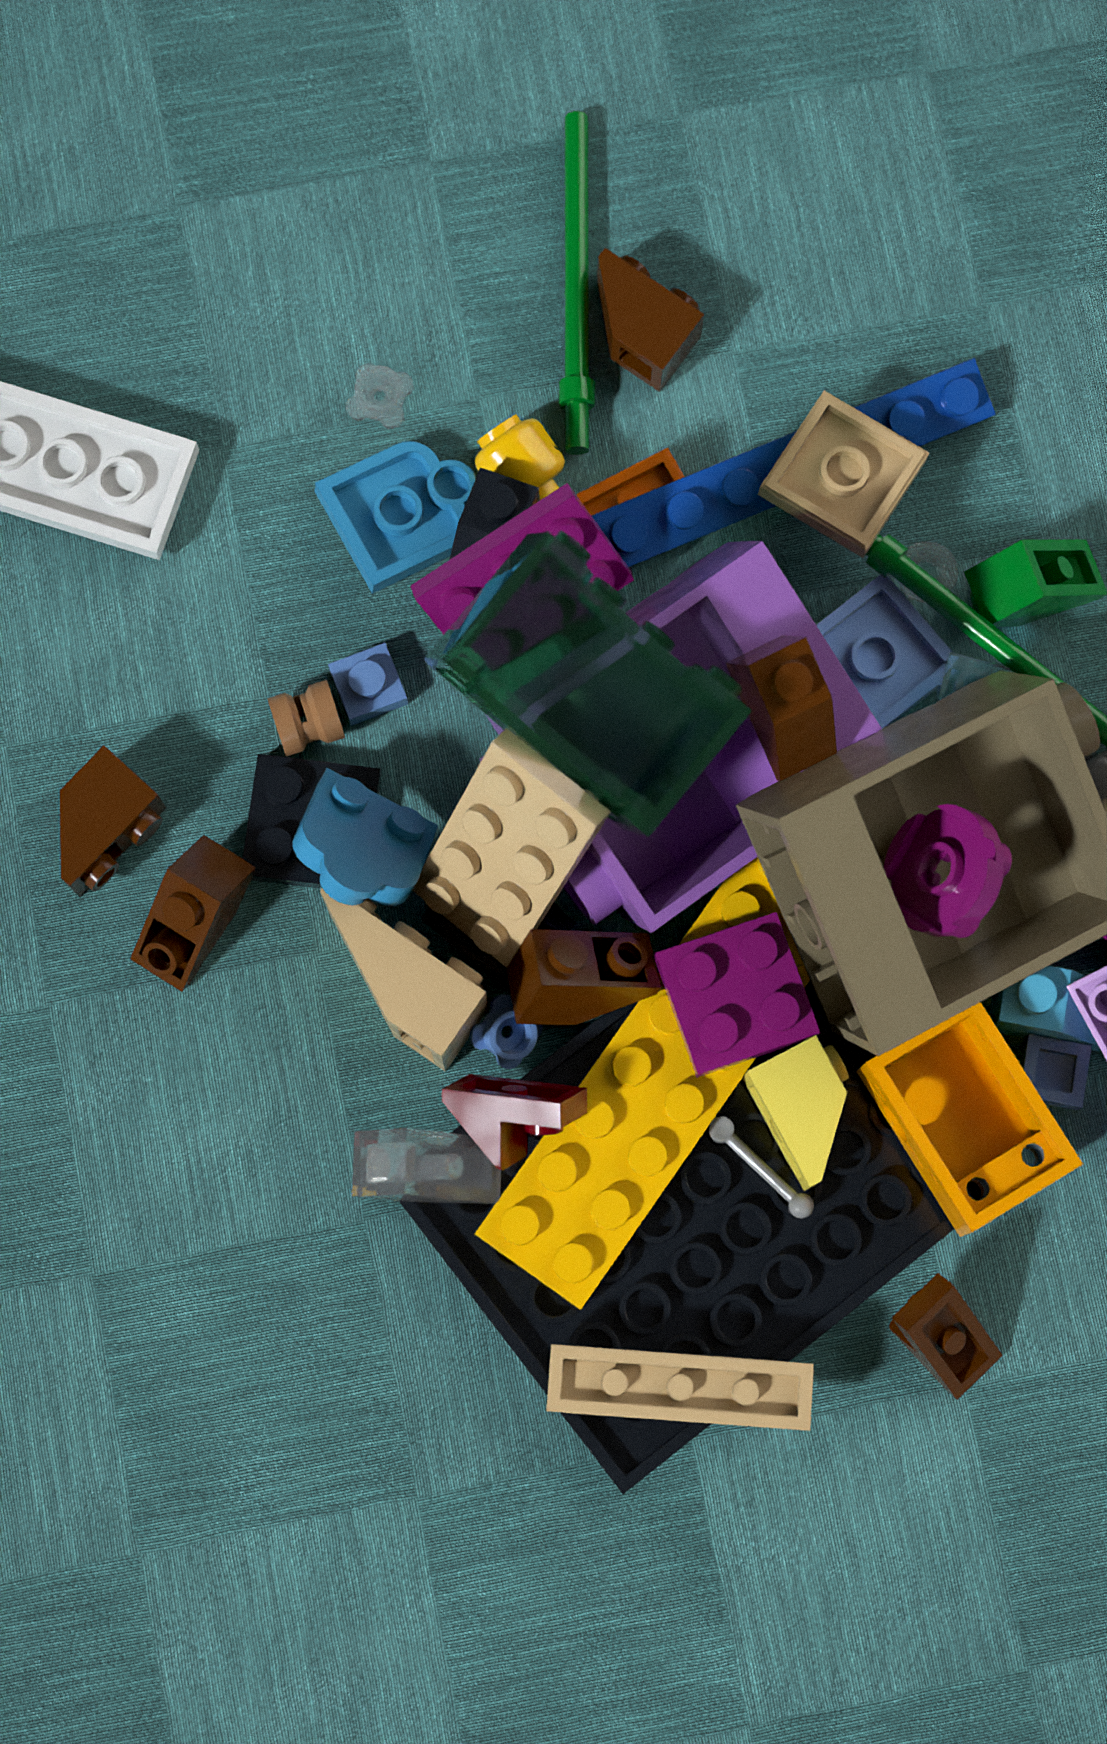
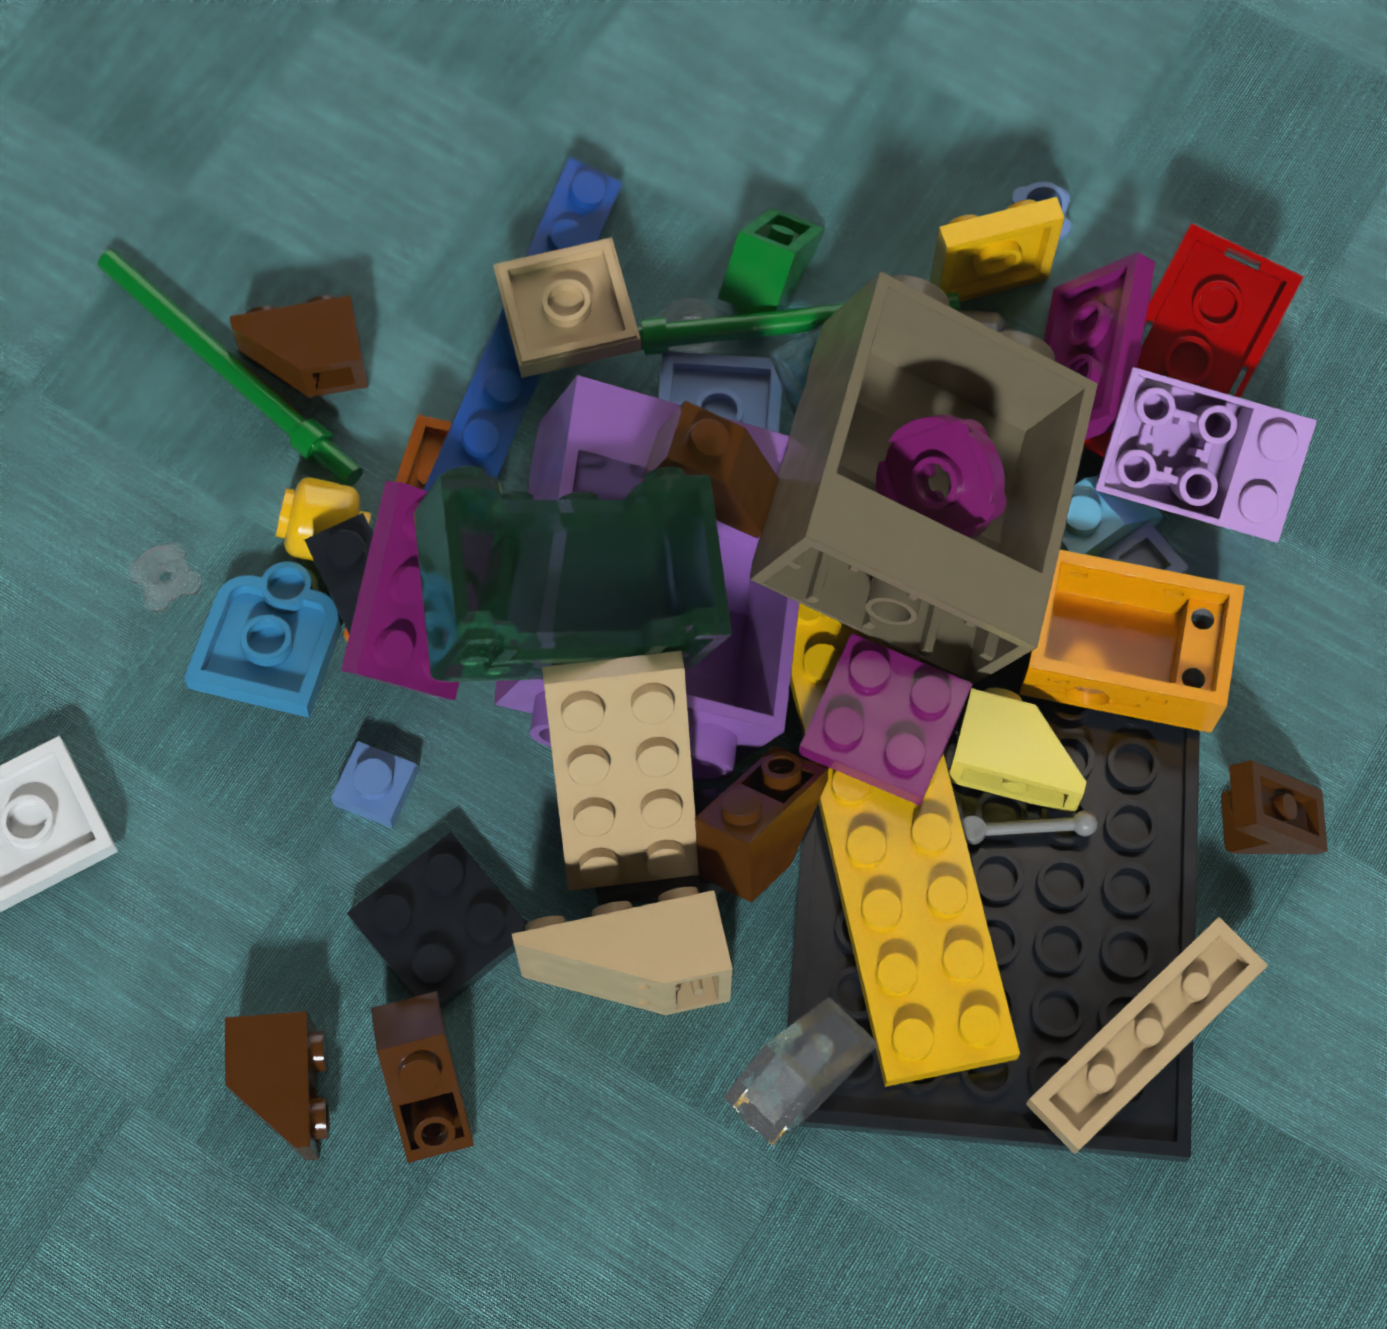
camera: 45 degrees left, 10 degrees down
medium nougat wheel [267,680,345,756] -> none
dark azure plate [292,768,438,906] -> none
slope [442,1074,587,1170] -> none
medium blue plate [469,994,543,1069] -> none

